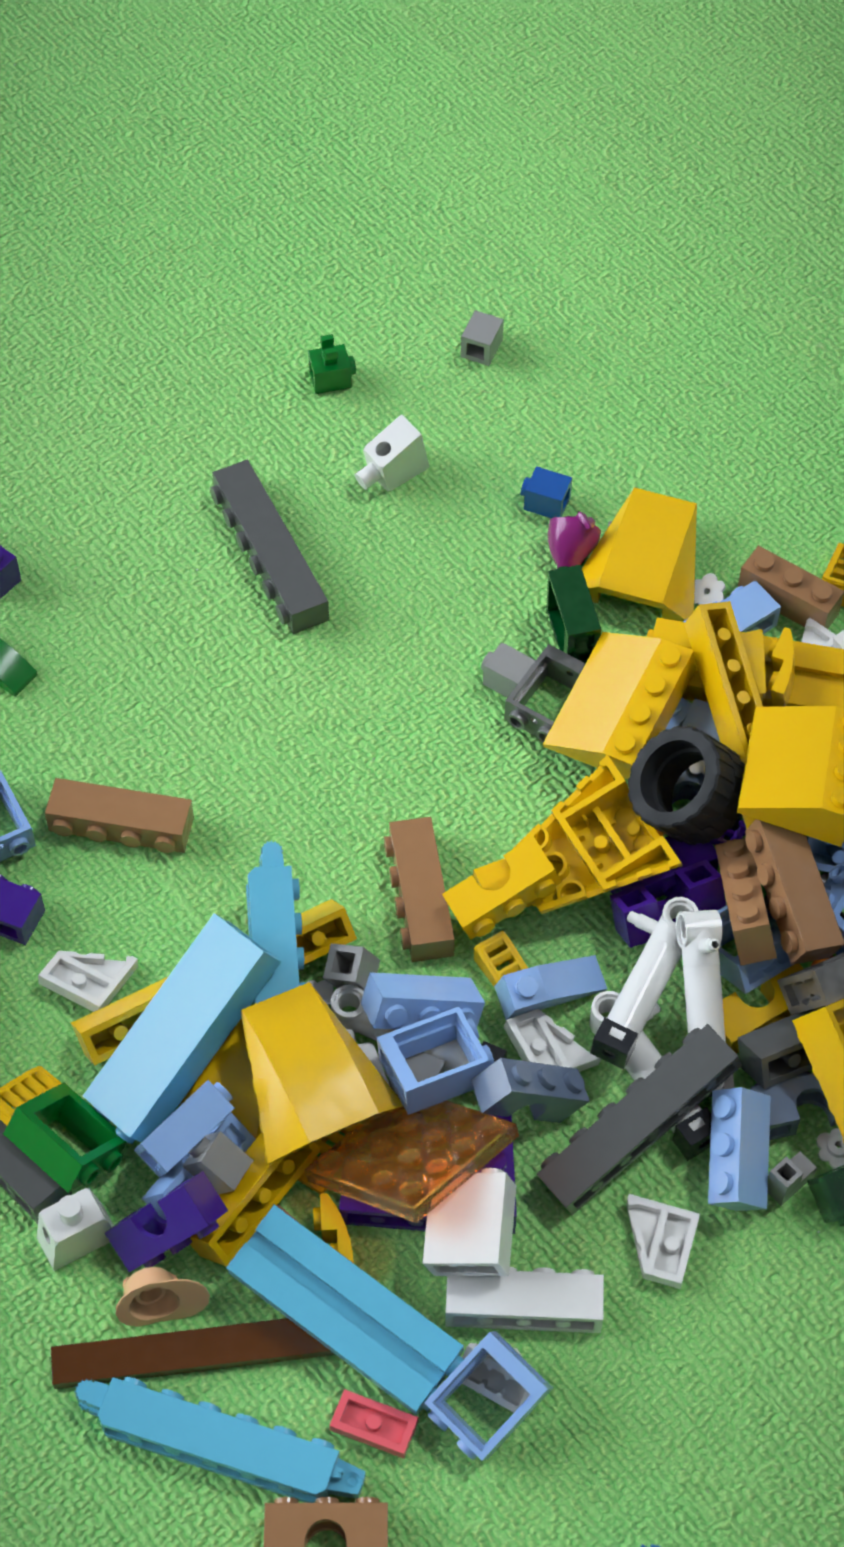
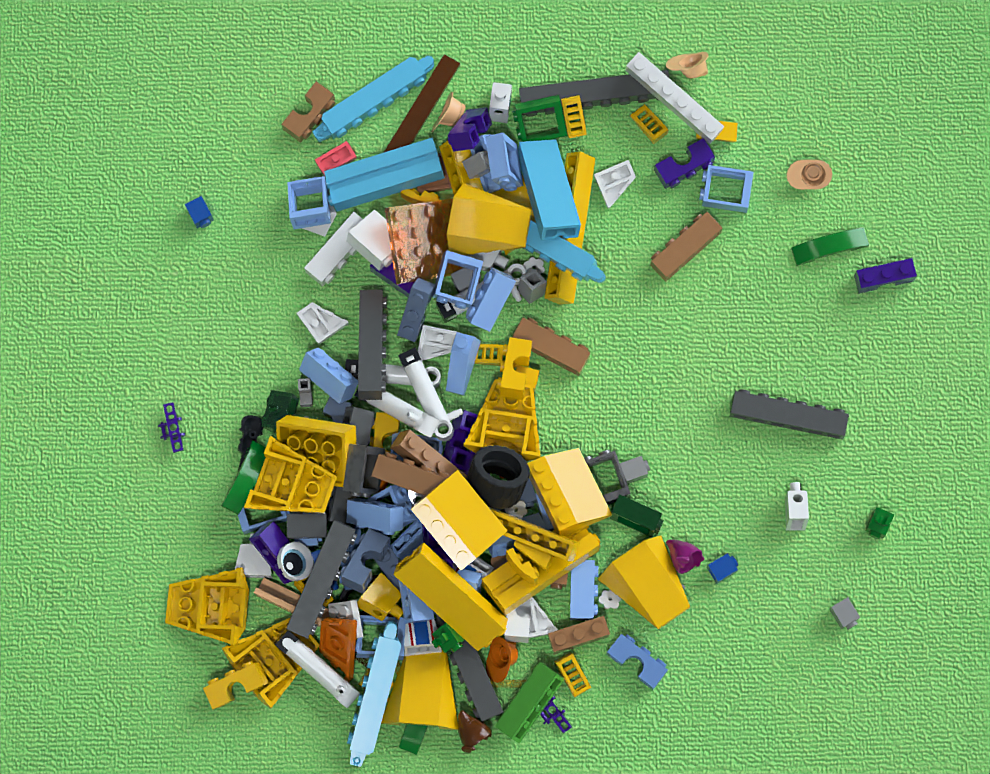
camera: 130 degrees right, 20 degrees up
none -> medium blue arch [606,634,668,690]

